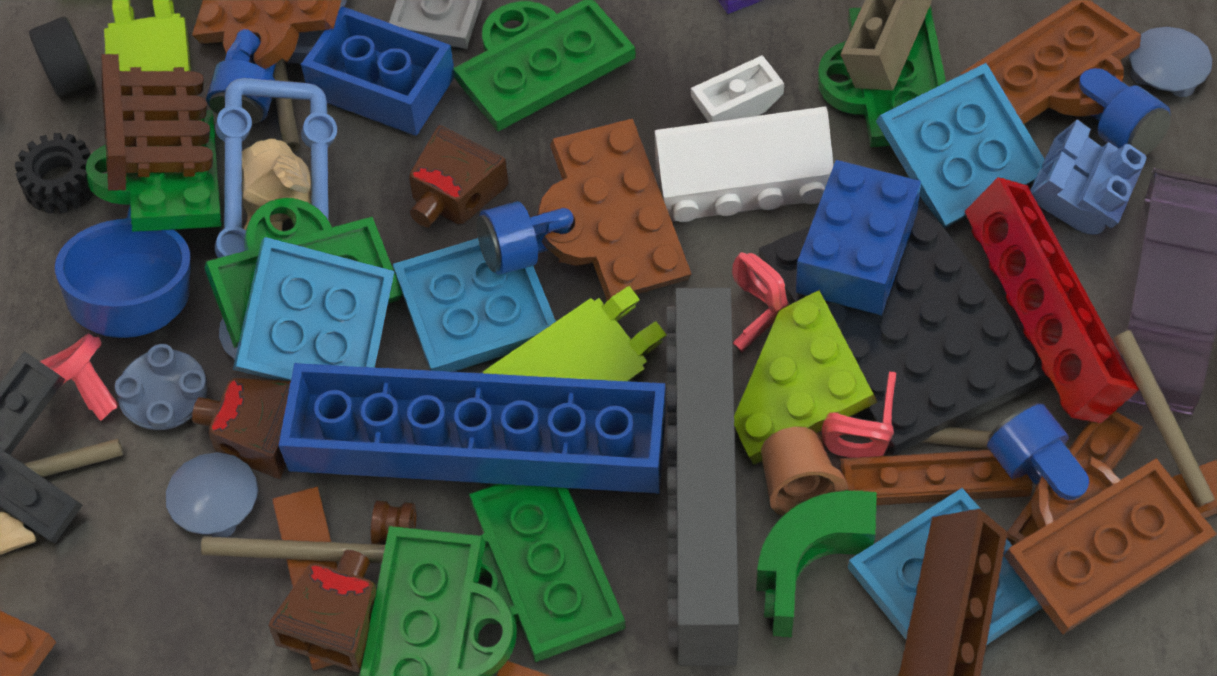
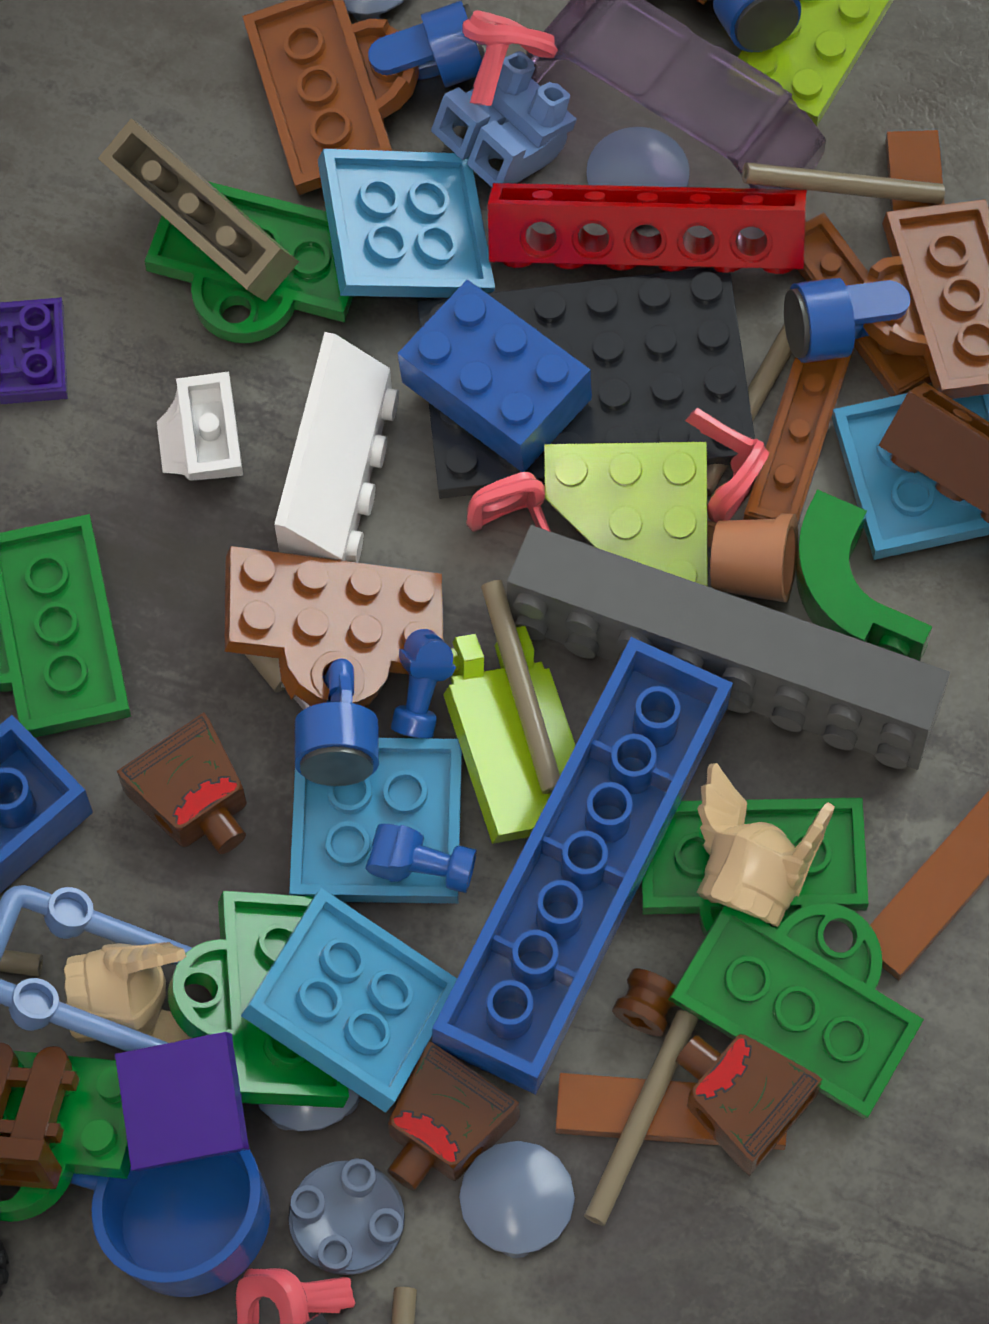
camera: 70 degrees left, 10 degrees up
none -> dark purple tile [115,1032,249,1171]
none -> blue leg [366,824,477,893]
none -> blue leg [391,629,456,738]
none -> coral piece [462,10,558,106]
none -> dark tan piece [481,580,560,794]
none -> sand blue dish [587,127,689,187]
none -> tan helmet [697,763,835,927]

